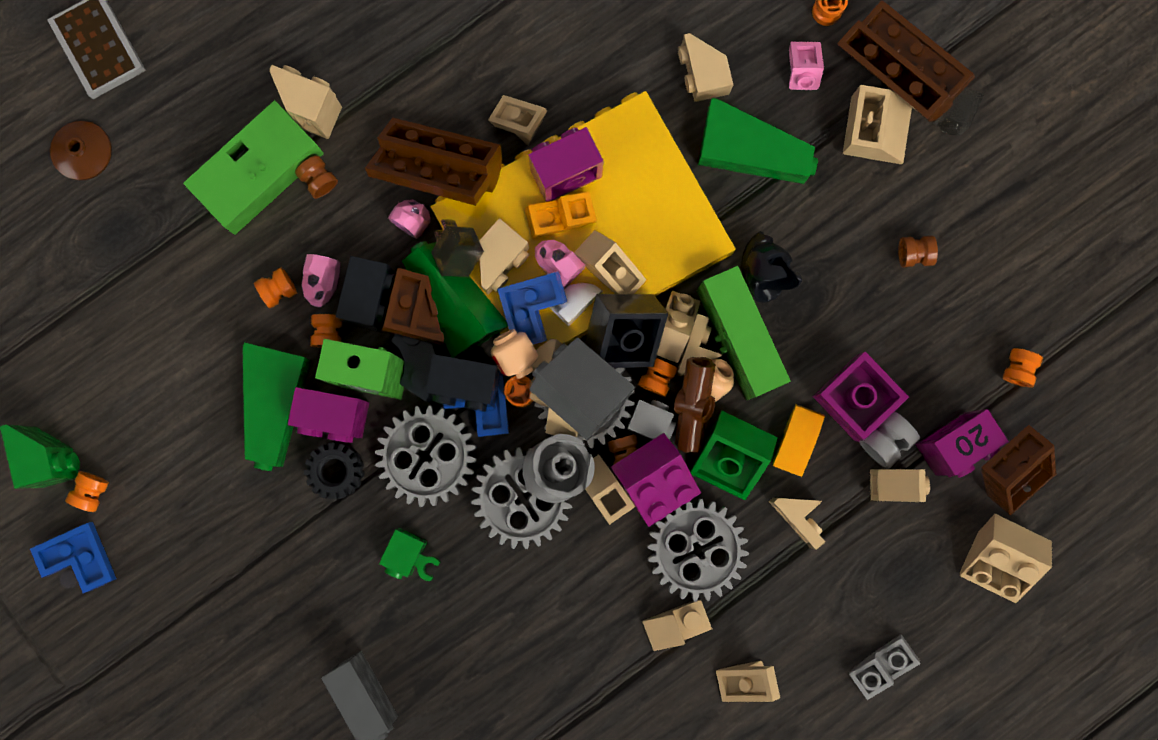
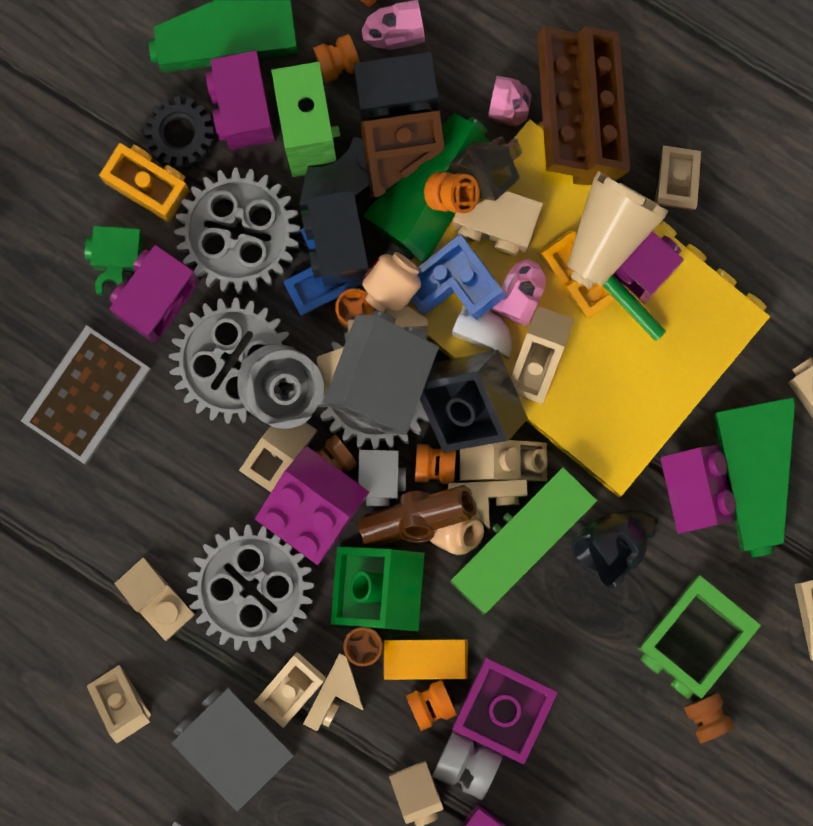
camera: 75 degrees right, 0 degrees up
none -> tile [21,325,151,465]
none -> light orange brick [99,143,190,223]
none -> magenta brick [109,245,200,345]
none -> dark grey brick [171,687,295,811]
none -> tan slope [254,652,327,728]
none -> dark orange wheel [343,627,383,666]
none -> orange wheel [406,680,457,731]
none -> orange wheel [424,172,480,214]
none -> tan cone [567,171,668,289]
none -> green bar [603,275,666,341]
none -> bright green window [637,575,761,699]
none -> magenta brick [660,445,737,534]

